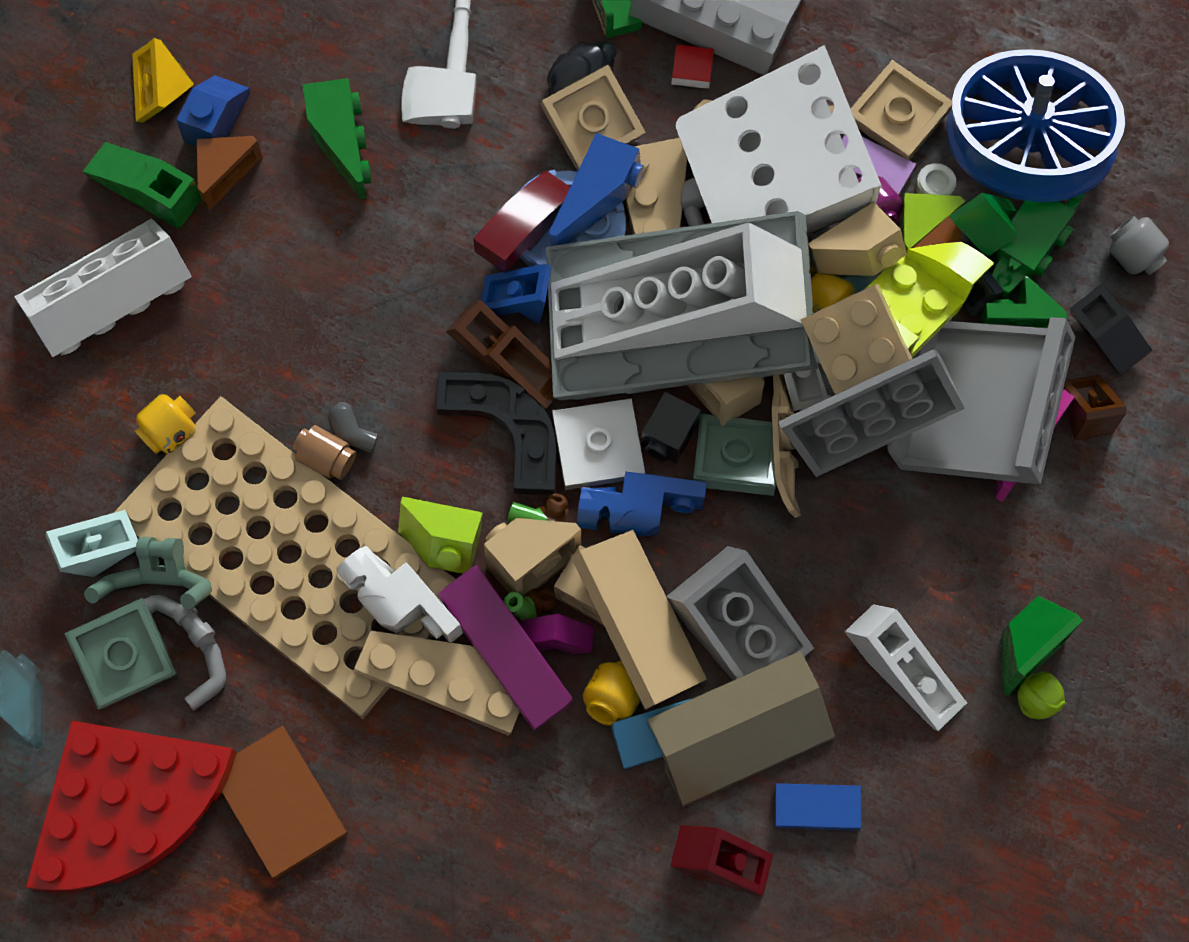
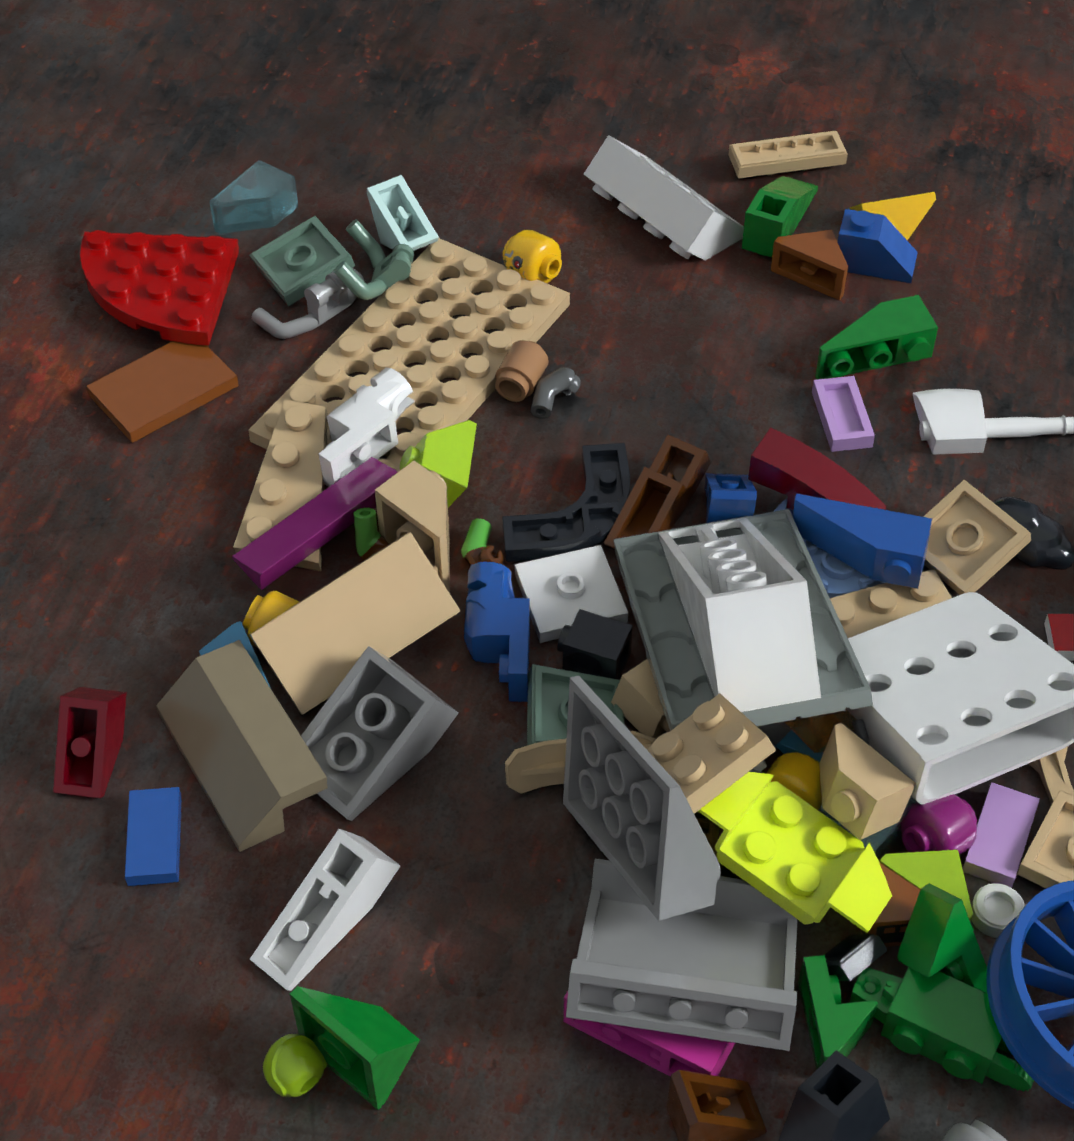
camera: 85 degrees right, 20 degrees down
magenta piece [520,614,594,655] -> none
none -> tan plate [728,131,848,178]
none -> lavender tile [812,376,875,452]

